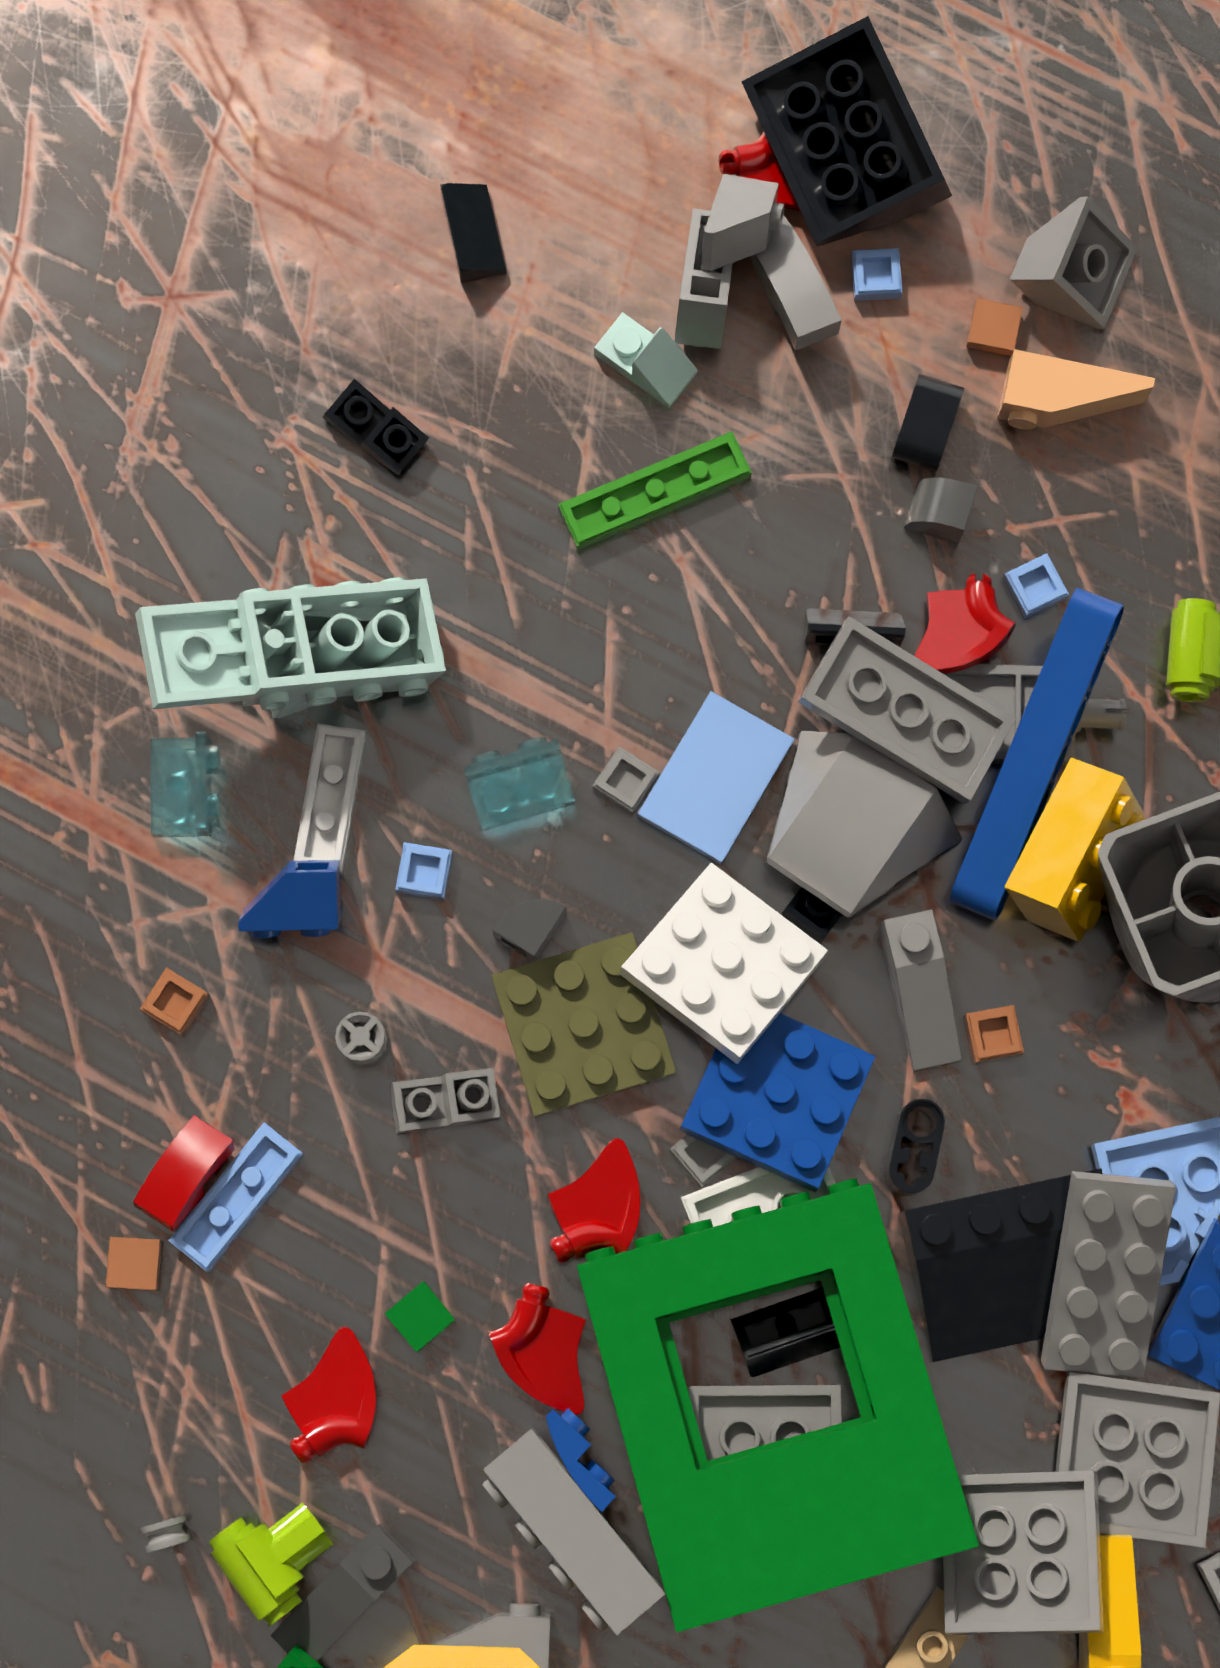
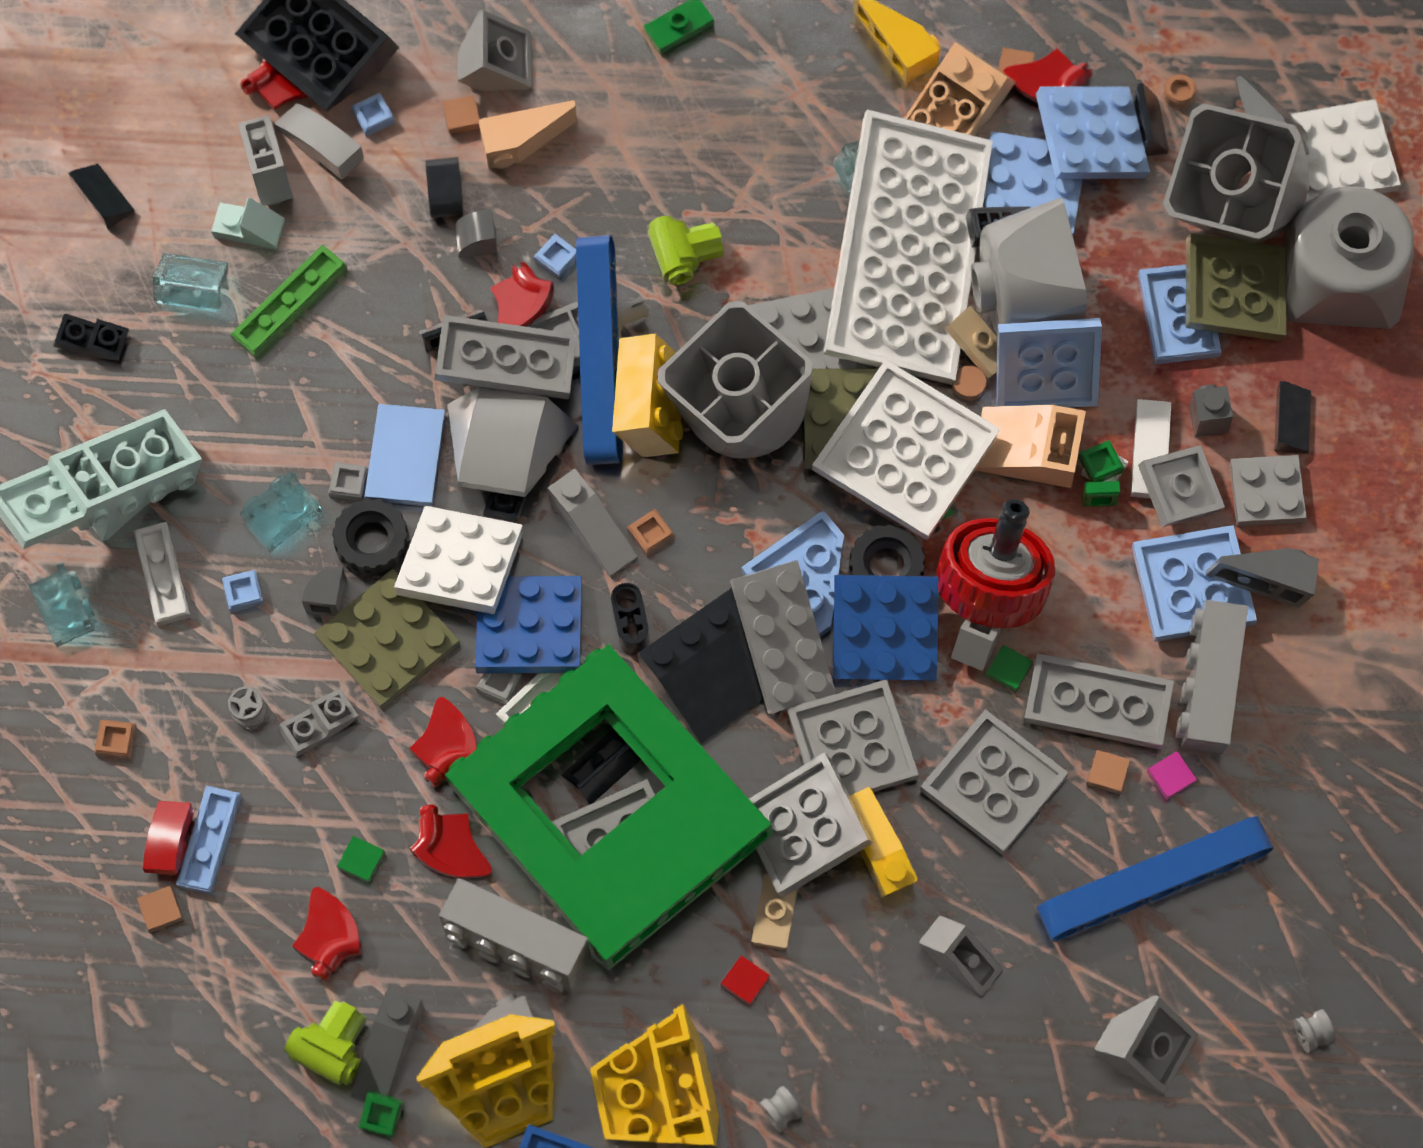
camera: 20 degrees left, 10 degrees down
light grey bush [140,1515,191,1553] -> none
blue slope [238,860,342,938] -> none
blue slope [546,1408,616,1512] -> none
light grey slope [701,174,785,271] -> none
none -> clear light blue bracket [153,253,228,312]
none -> black tyre [332,498,410,578]

